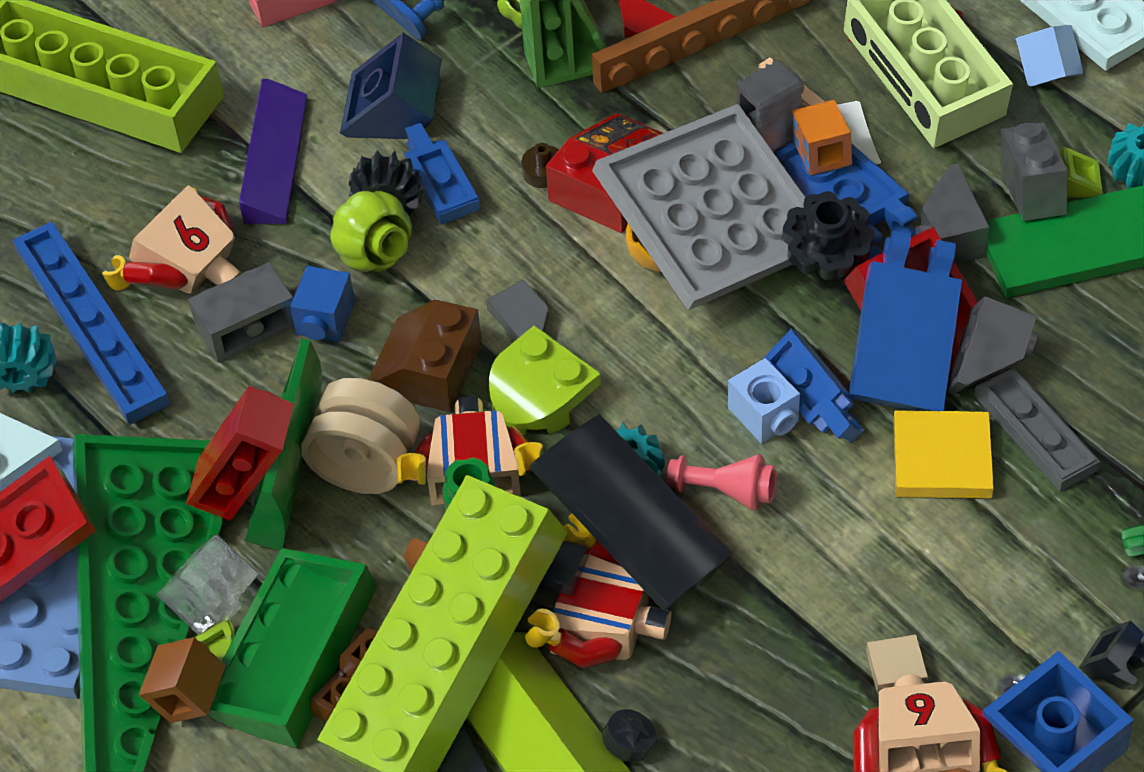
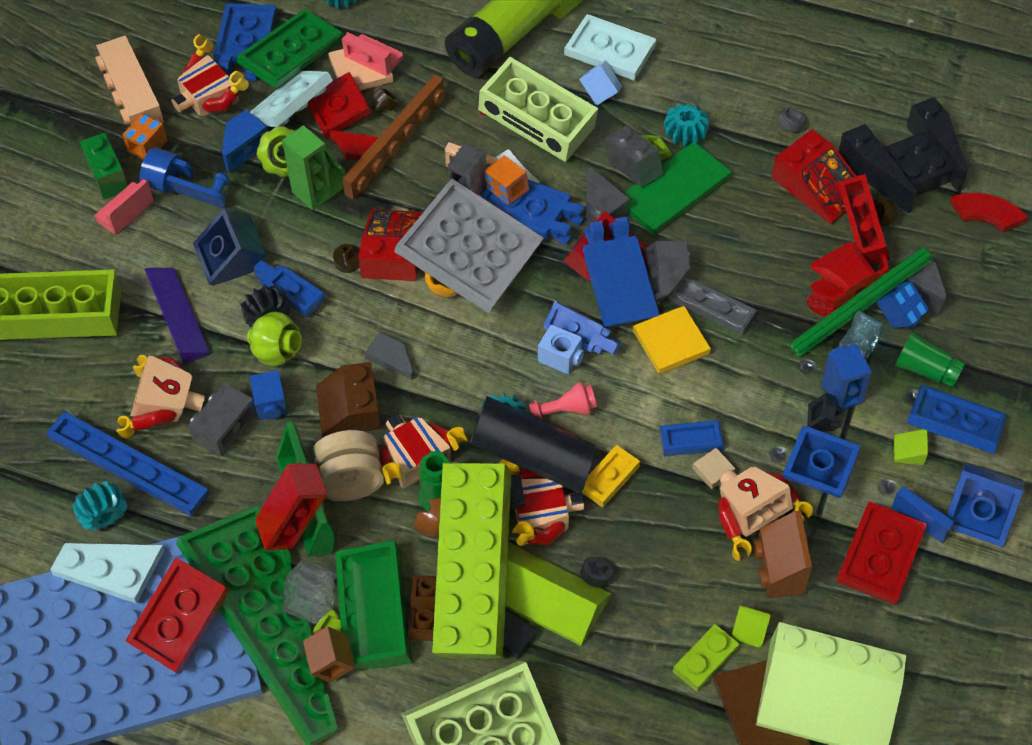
camera: 30 degrees left, 5 degrees up
lime slope [489,325,601,435] -> none
black plant [782,191,875,280] -> none
none -> yellow plate [582,445,640,508]
none -> blue tile [659,420,723,457]

